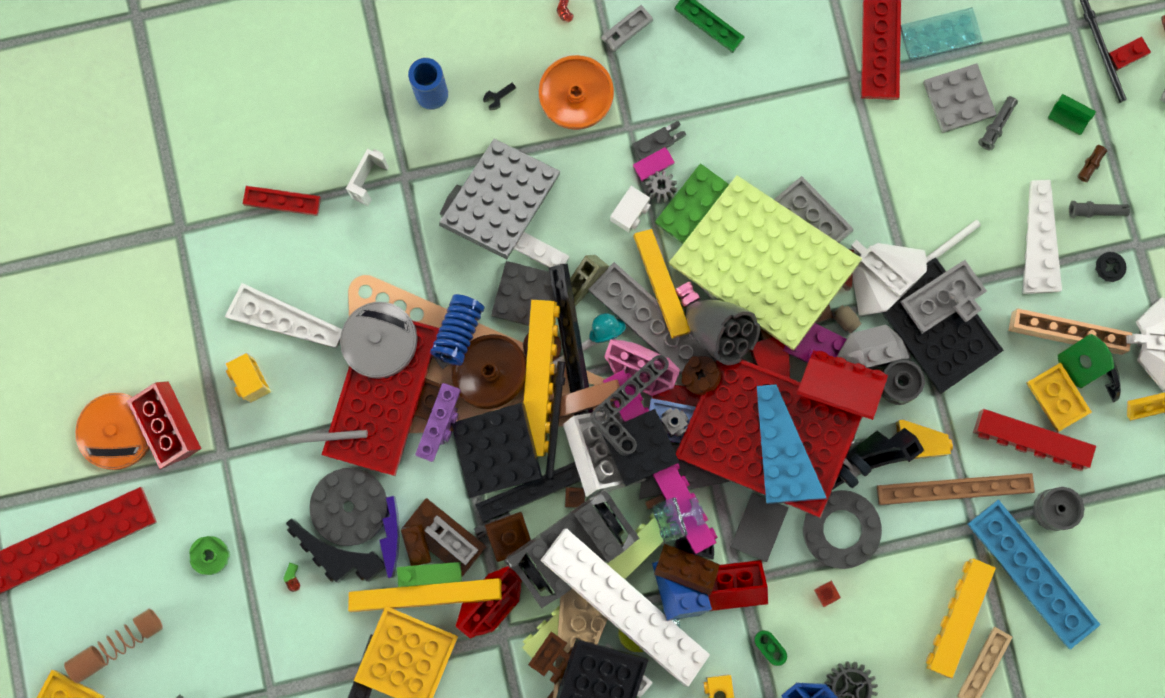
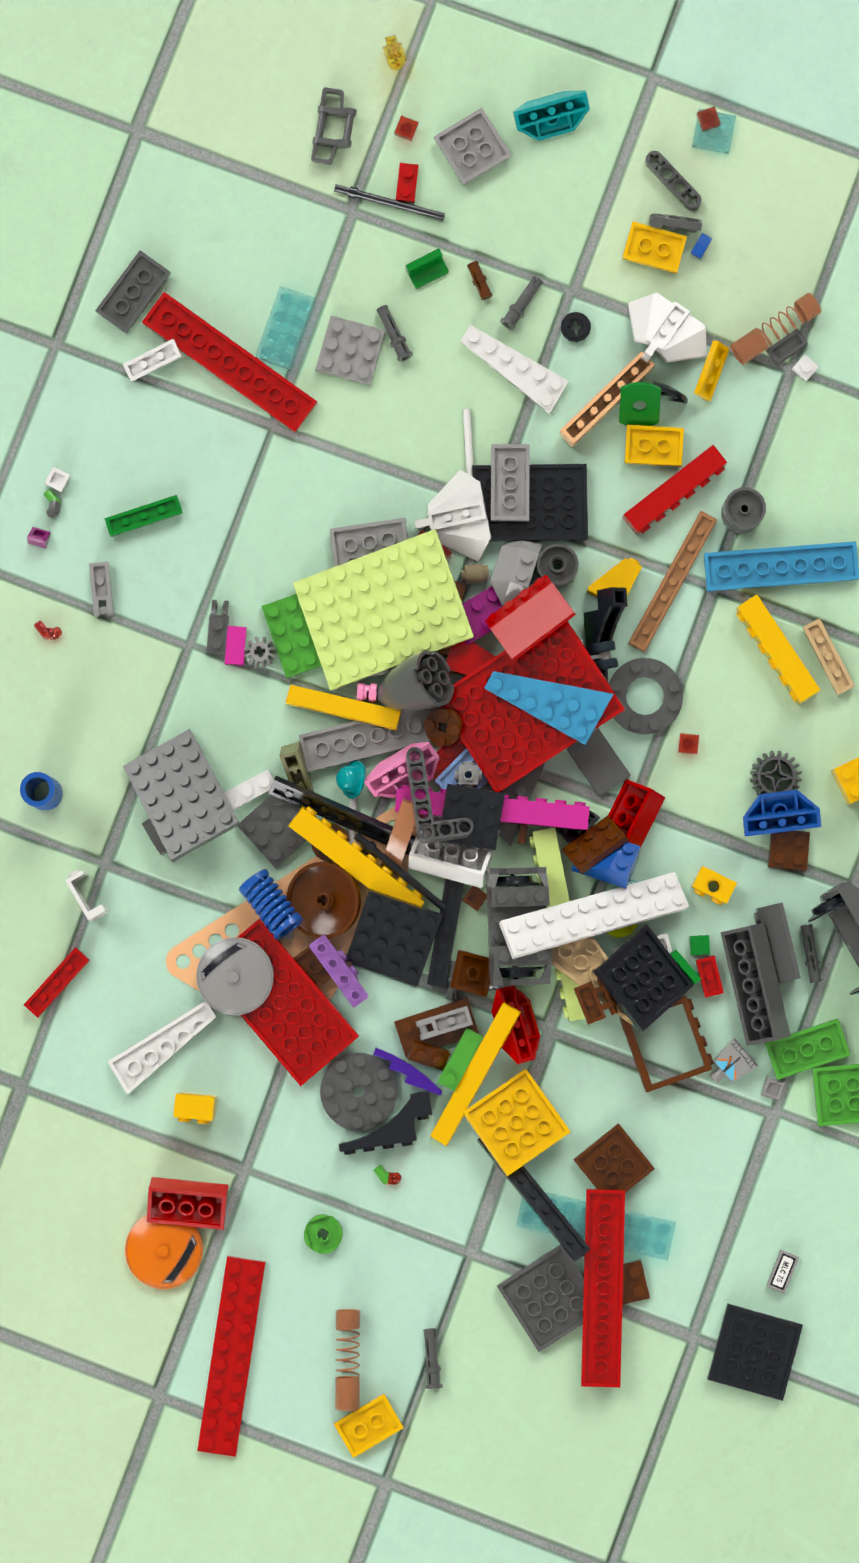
camera: 60 degrees left, 5 degrees up
light grey bar [290,430,368,444] -> none
black bar [483,82,516,110] -> none
orange dish [539,55,614,130] -> none
white brick [610,186,651,233] -> none
clear light blue plate [653,497,705,543] -> none
green plate [754,630,787,666] -> none
light grey plate [948,287,982,322] -> none

